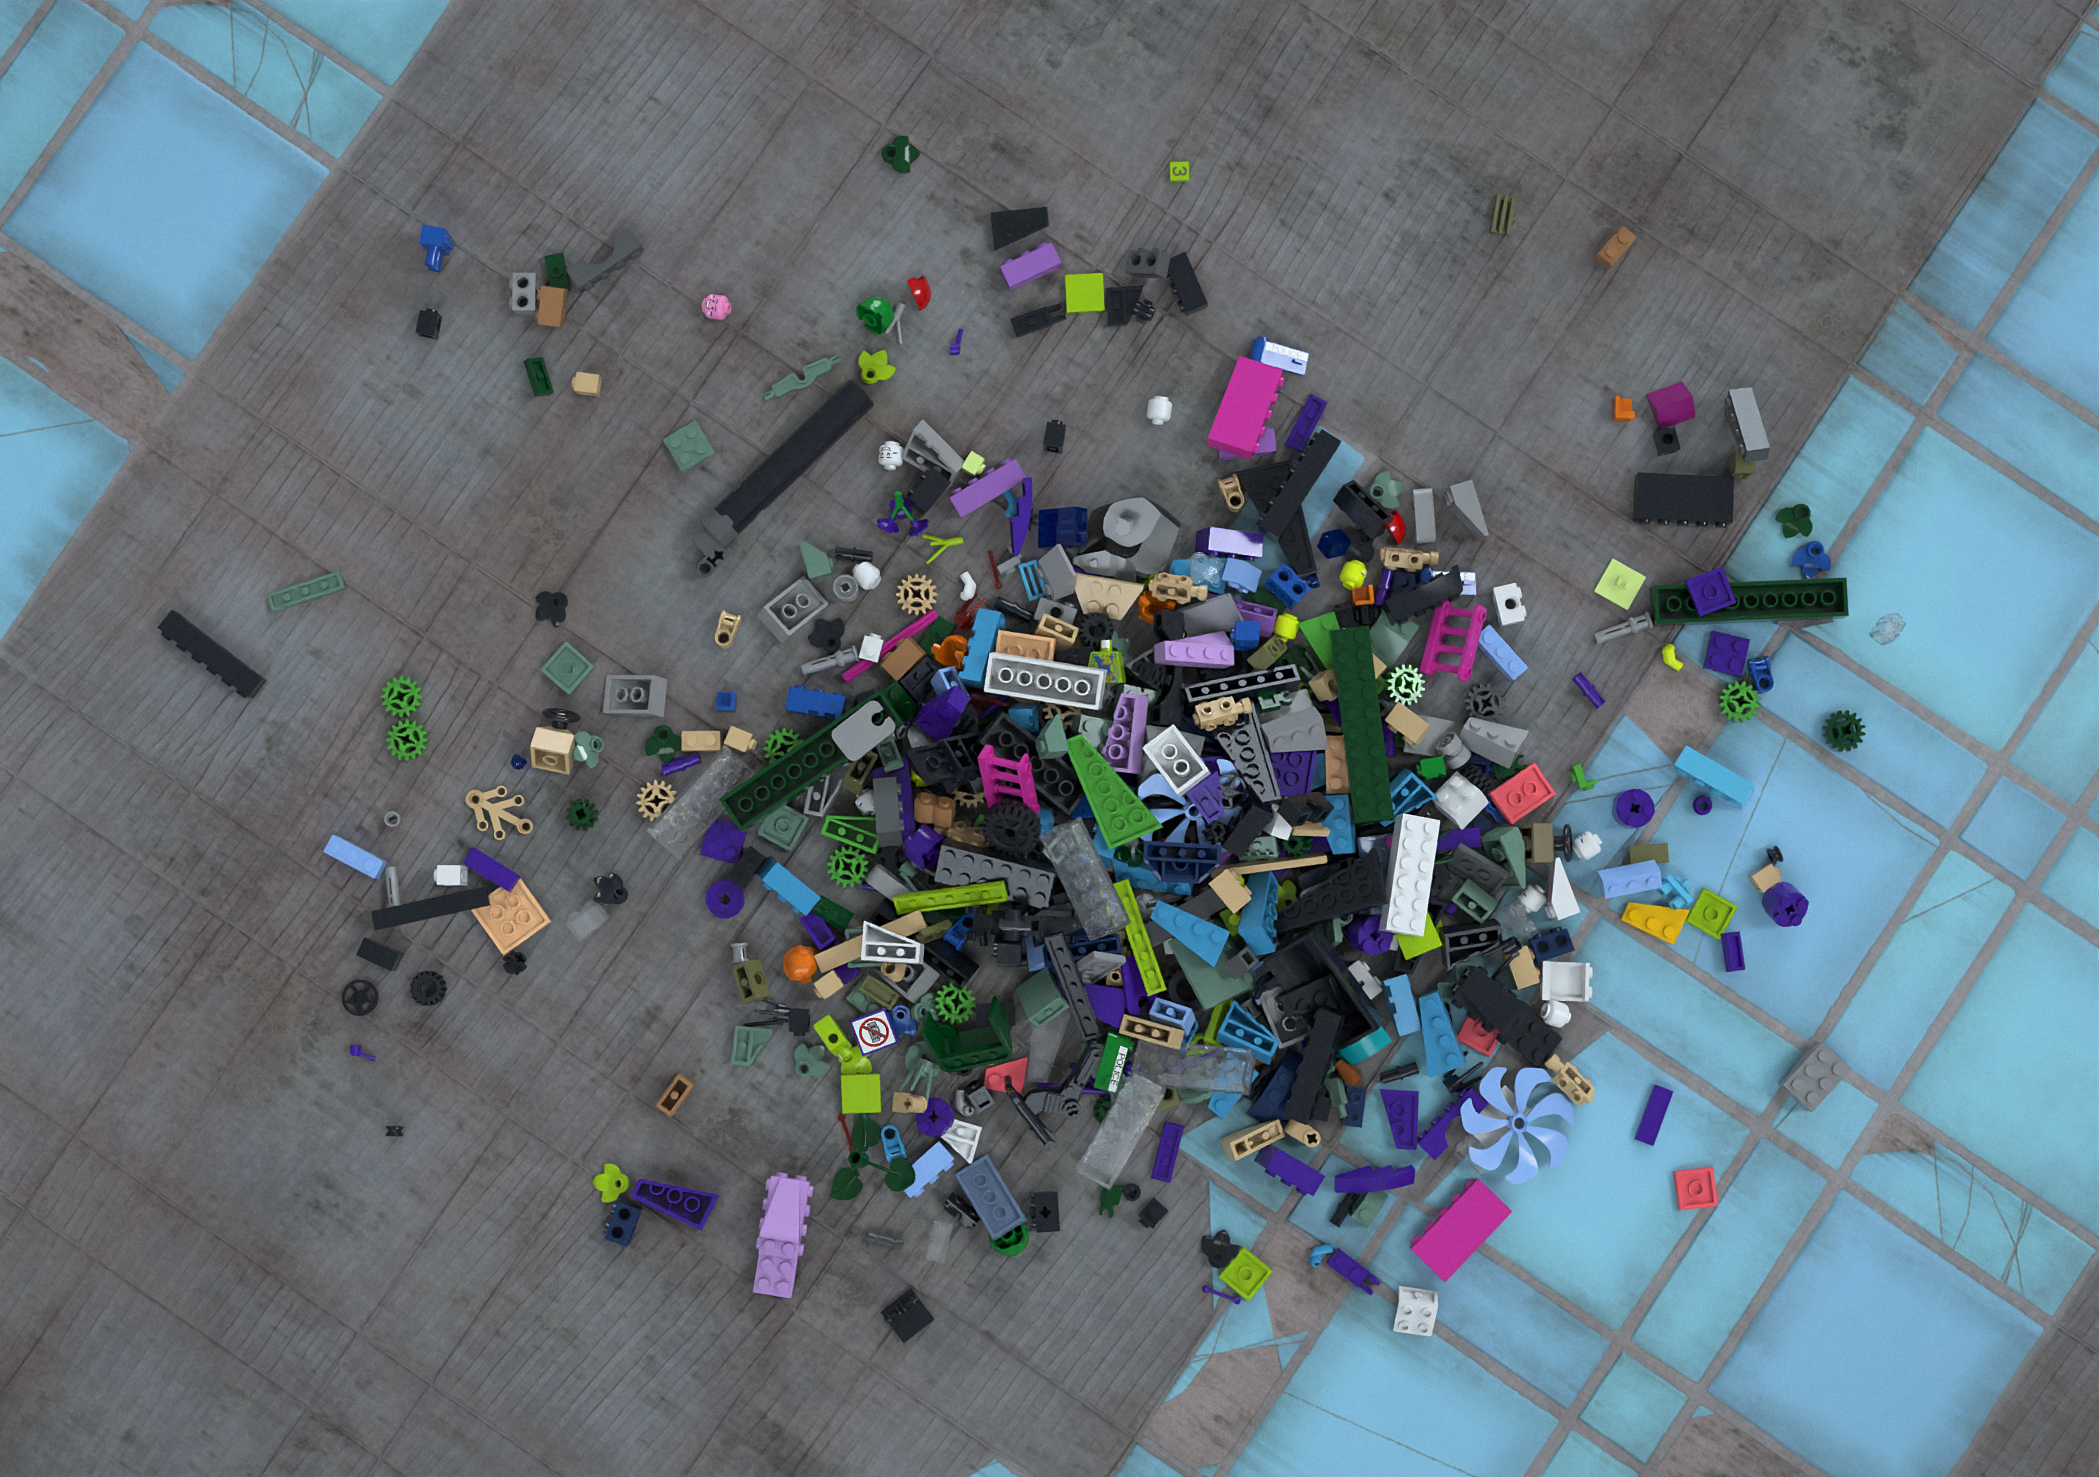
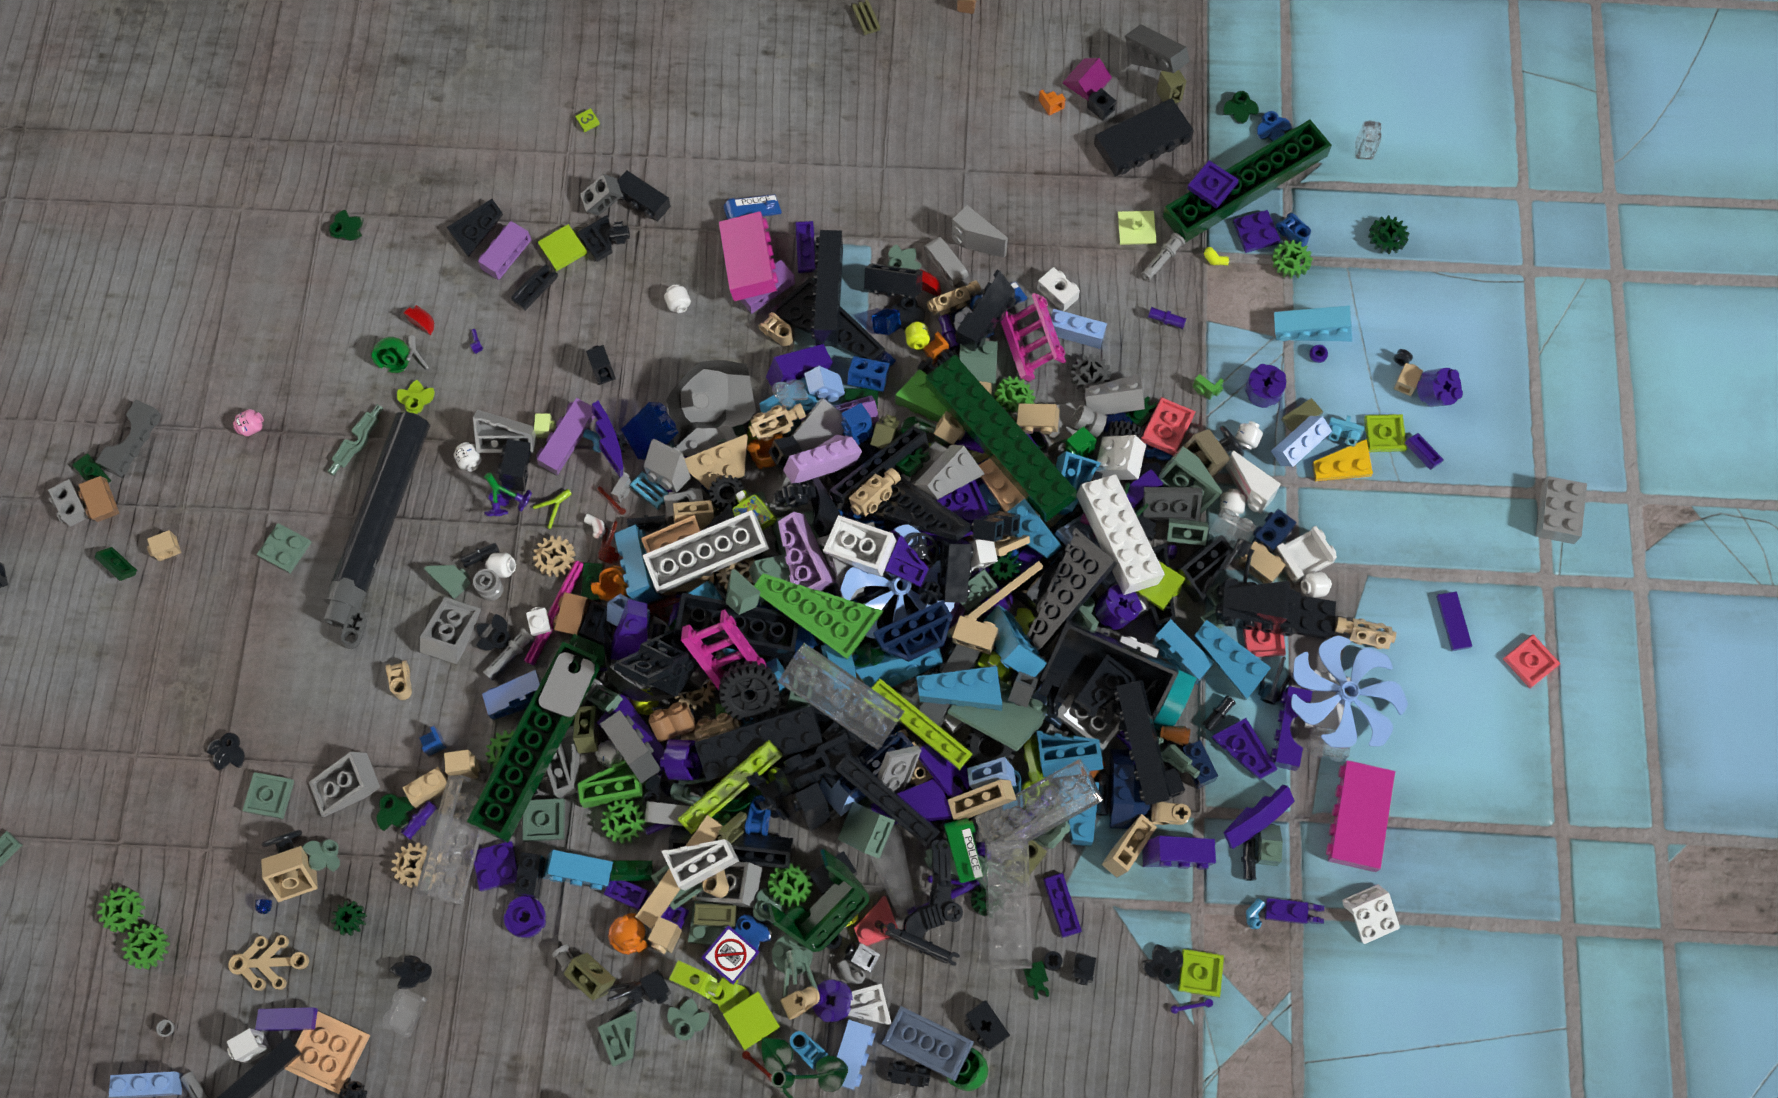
camera: 30 degrees left, 15 degrees down
neon yellow head [1273,612,1300,642] -> none

